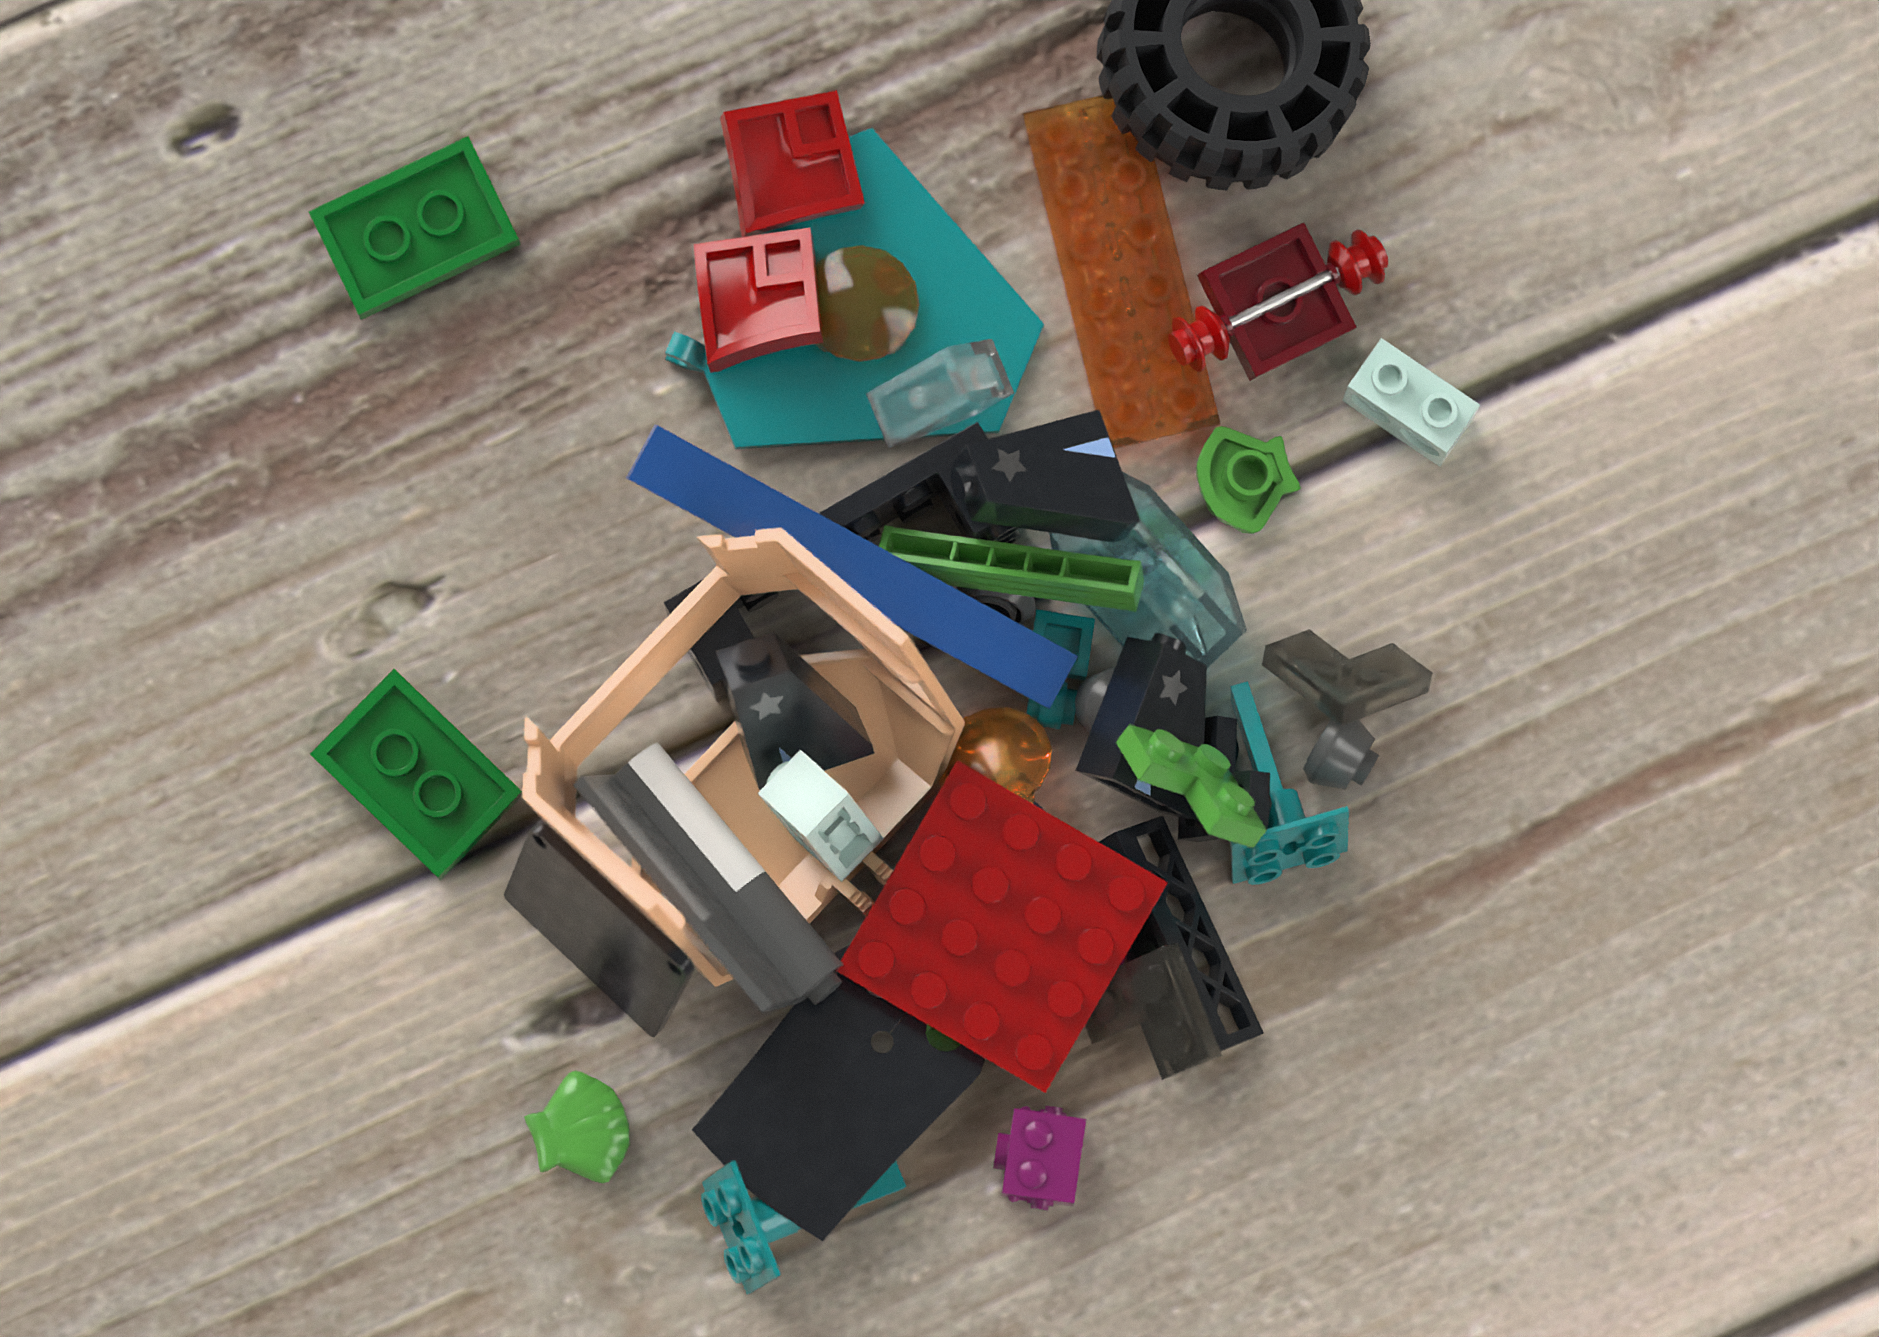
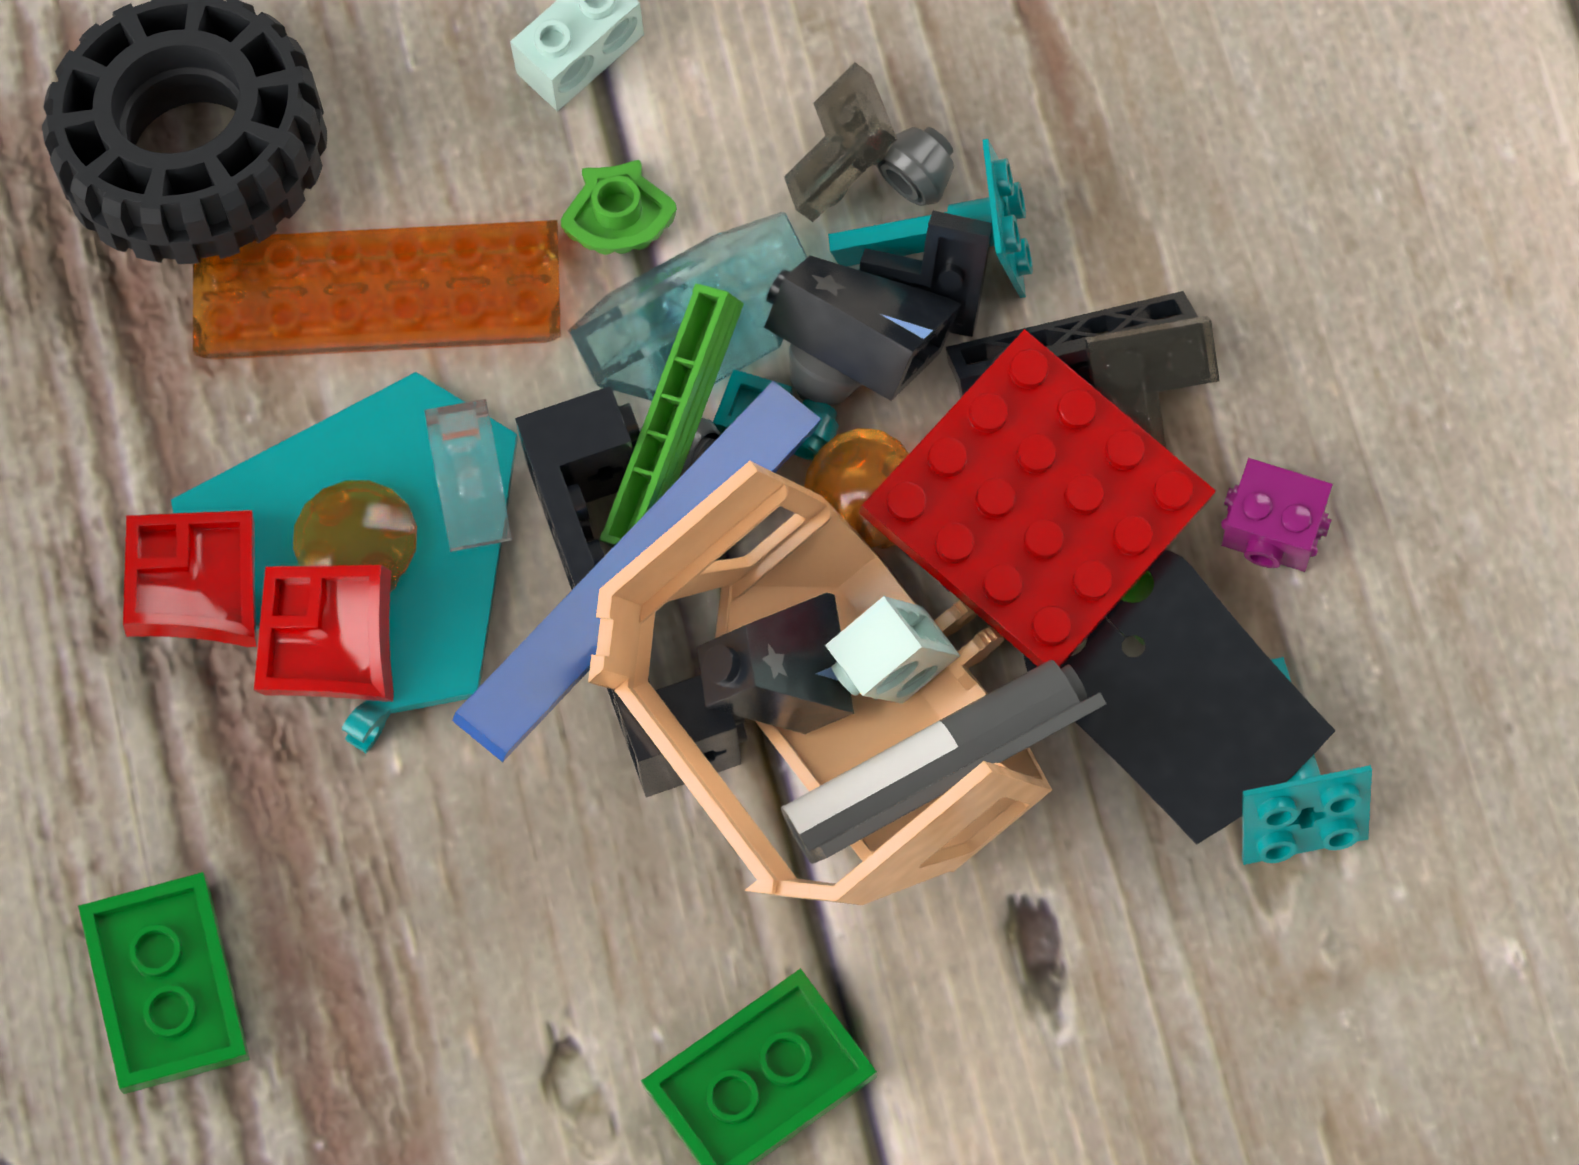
camera: 75 degrees left, 10 degrees down
black piece [504,821,695,1037] -> none
bright green animal [524,1070,630,1183] -> none
black slope [950,409,1140,543] -> none
bright green plate [1116,724,1267,848] -> none
dark red plate [1168,222,1389,381] -> none

